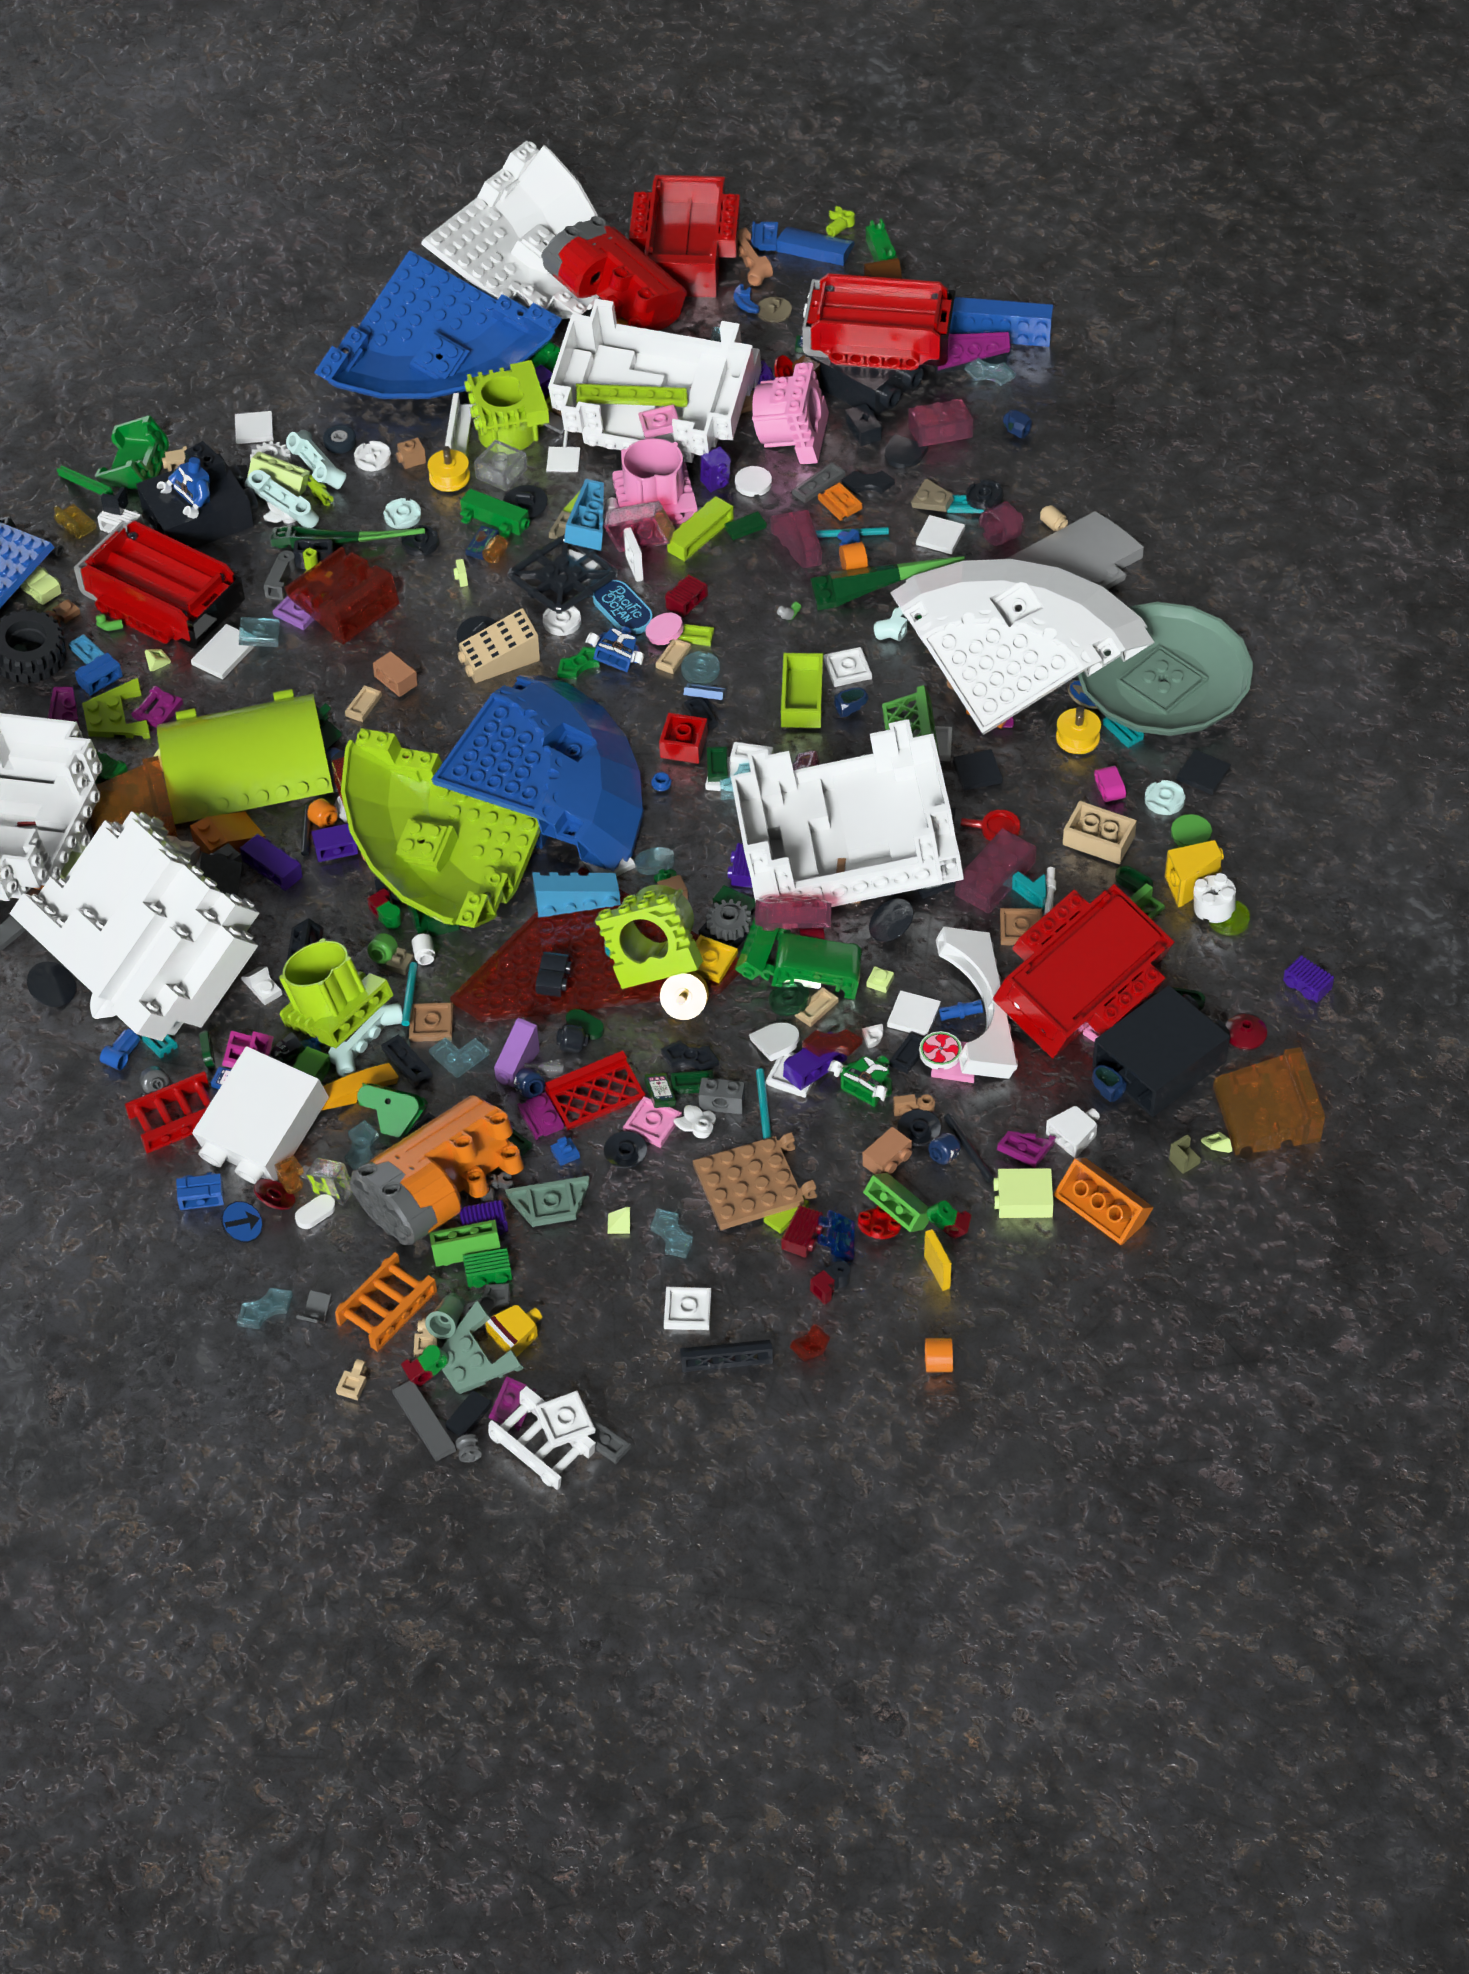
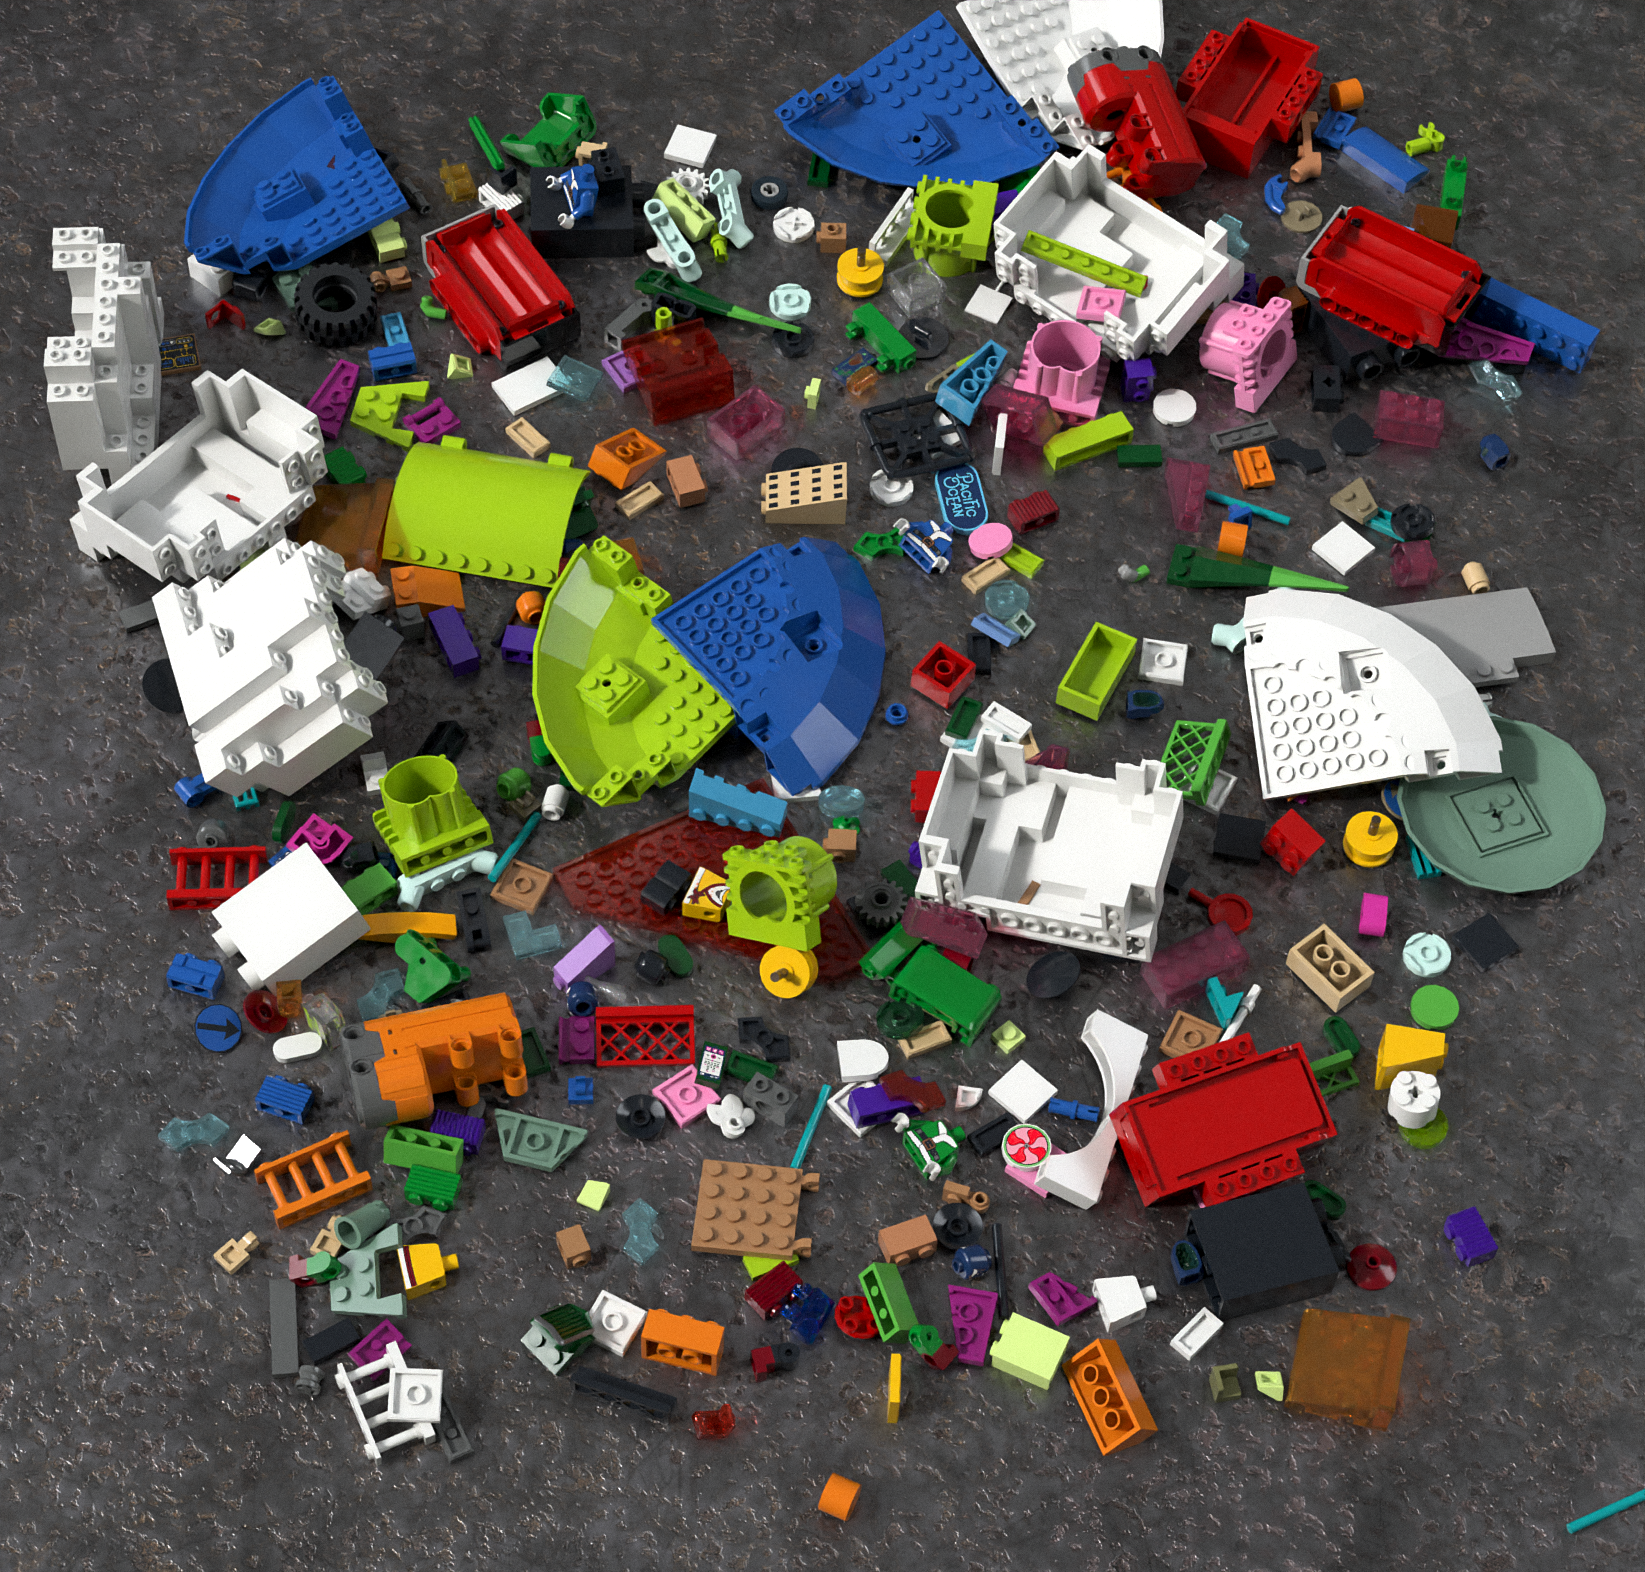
camera: 20 degrees right, 5 degrees up
yellow tile [693,935,738,984] -> none
none -> blue brick [255,1075,315,1125]
none -> tan tile [505,417,551,459]
none -> dark green piece [521,1303,596,1376]
none -> medium nougat brick [556,1224,591,1269]
none -> orange slope [588,427,666,490]
none -> orange brick [641,1309,725,1376]
none -> torso [682,867,732,922]
none -> clear pink brick [707,385,785,461]
none -> dark green tile [807,153,832,188]
none -> red brick [910,770,942,823]
none -> magenta wing [948,1284,998,1366]
none -> sand green slope [1004,608,1037,640]
none -> white tile [1170,1307,1224,1361]
none -> red brick [1260,808,1326,876]
none -> orange piece [1329,78,1364,112]

